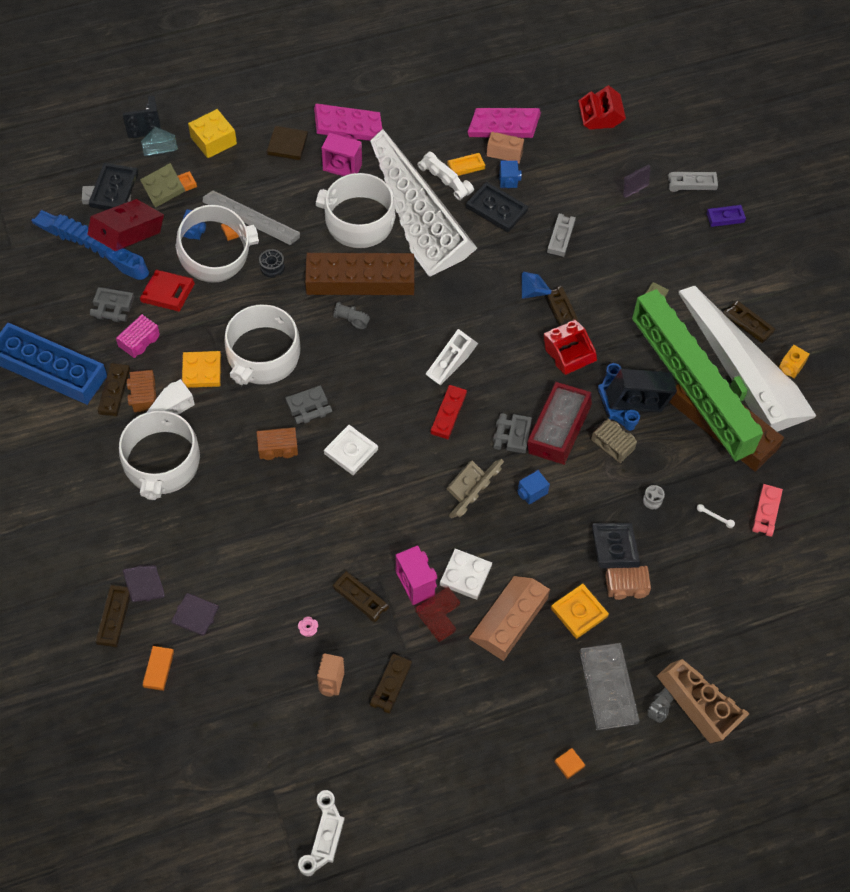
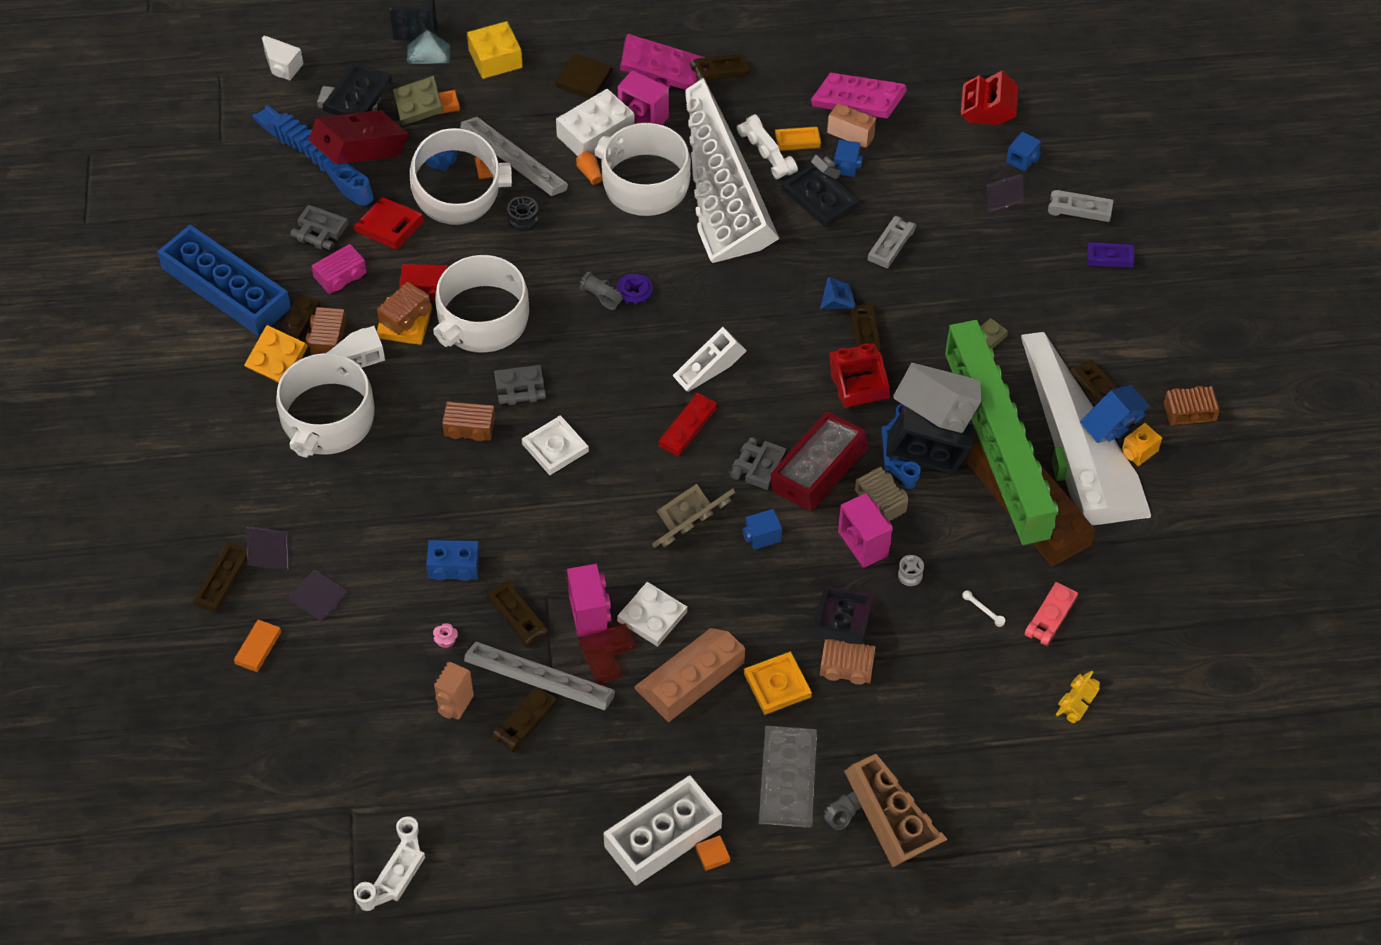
camera: 15 degrees right, 5 degrees down
reddish brown brick [306,253,414,295] -> none
none -> light orange plate [244,325,308,383]
none -> white slope [262,36,303,80]
none -> dark orange brick [377,281,430,335]
none -> red brick [400,264,448,301]
none -> blue brick [426,540,480,581]
none -> light grey tile [464,642,615,710]
none -> white brick [556,89,635,156]
none -> orange cone [576,151,602,185]
none -> white brick [604,775,722,886]
none -> dark purple gear [616,274,653,305]
none -> dark brown plate [689,54,751,81]
none -> dark grey plate [811,155,841,179]
none -> dark pink brick [838,493,893,568]
none -> light grey slope [894,363,981,433]
none -> blue brick [1006,132,1041,172]
none -> yellow hinge [1056,671,1100,723]
none -> blue brick [1080,385,1149,443]
none -> dark orange brick [1164,386,1220,425]

